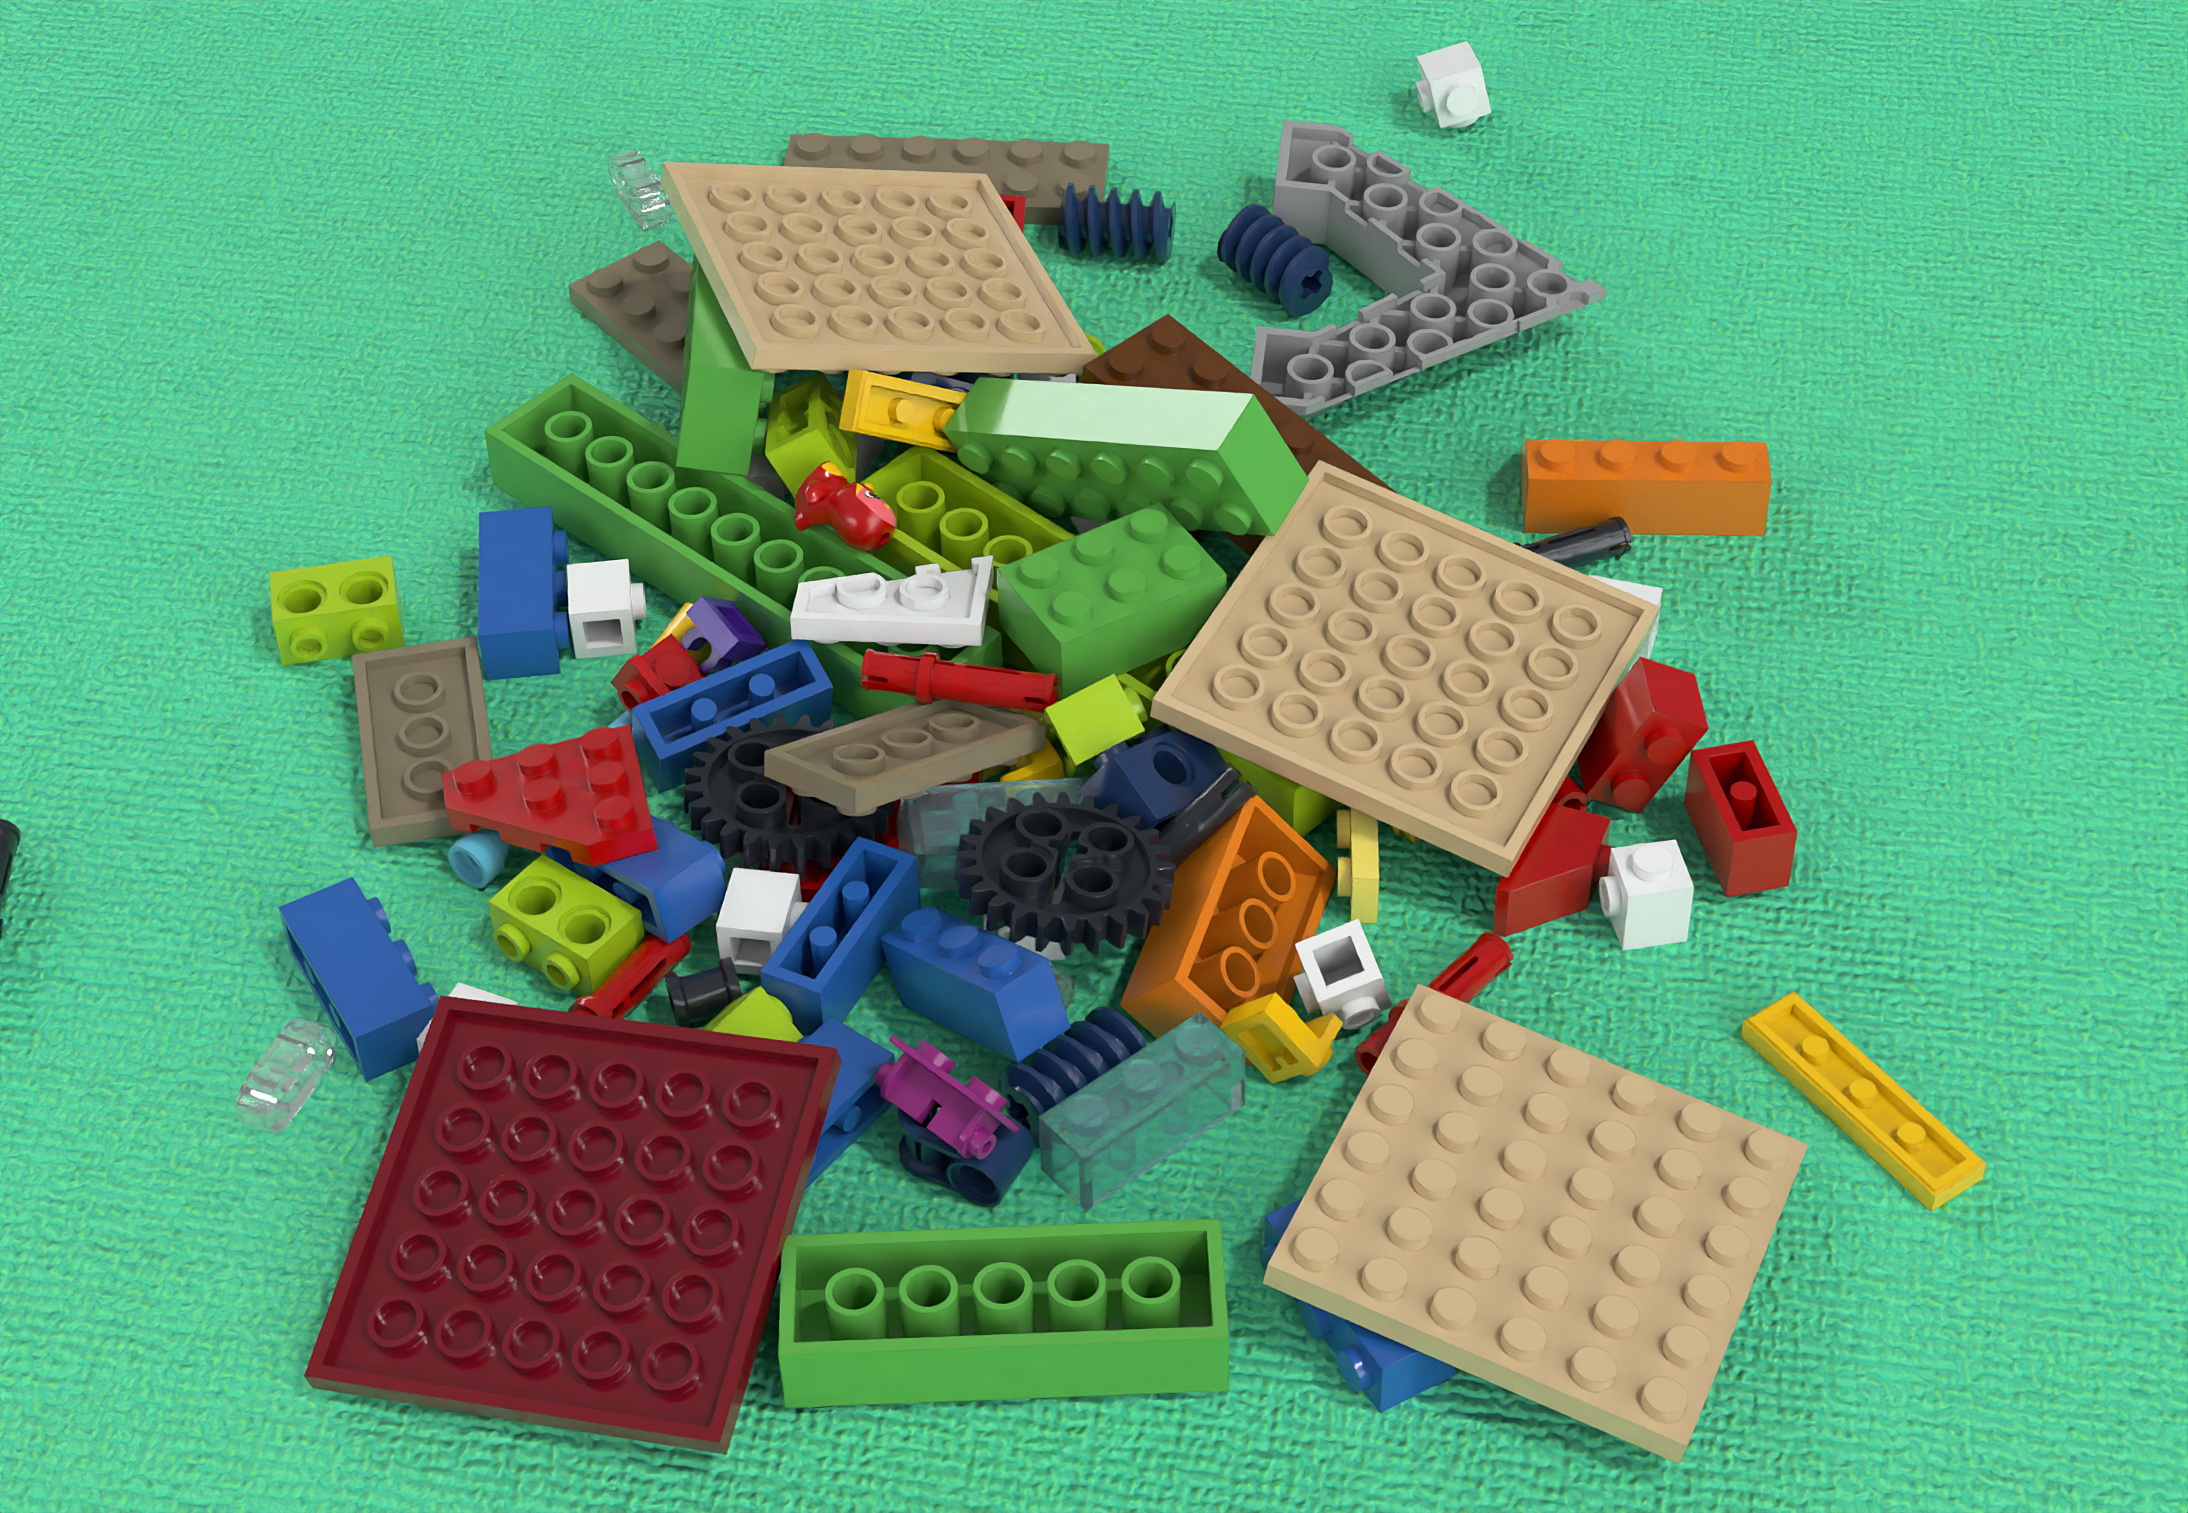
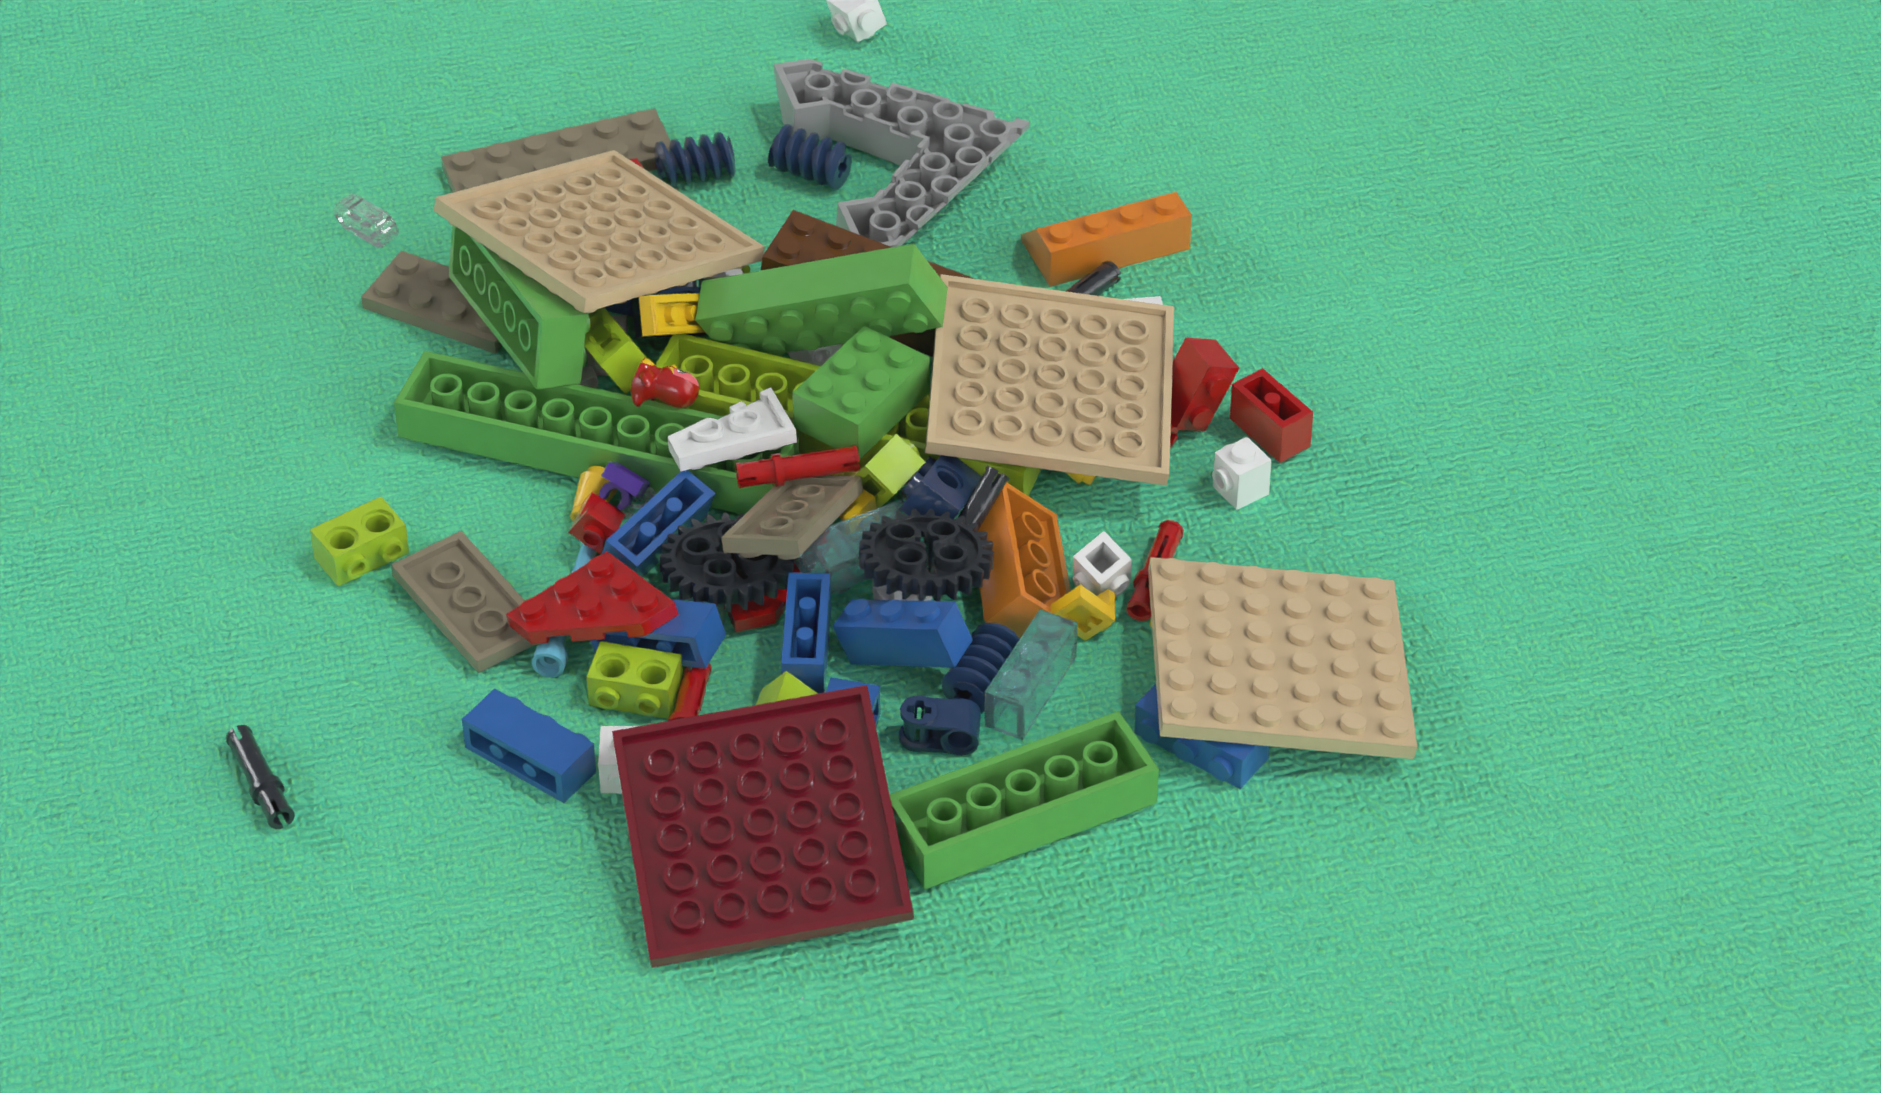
camera: 25 degrees left, 0 degrees up
clear beam [236,1017,337,1135] -> none
blue brick [478,506,571,680] -> none
white brick [567,559,647,659] -> none
black bush [664,957,742,1028] -> none
white brick [716,868,809,975] -> none
magenta hinge [875,1035,1020,1159] -> none
light yellow plate [1336,806,1379,924] -> none
red slope [1493,803,1617,937] -> none
yellow tile [1741,991,1986,1212] -> none

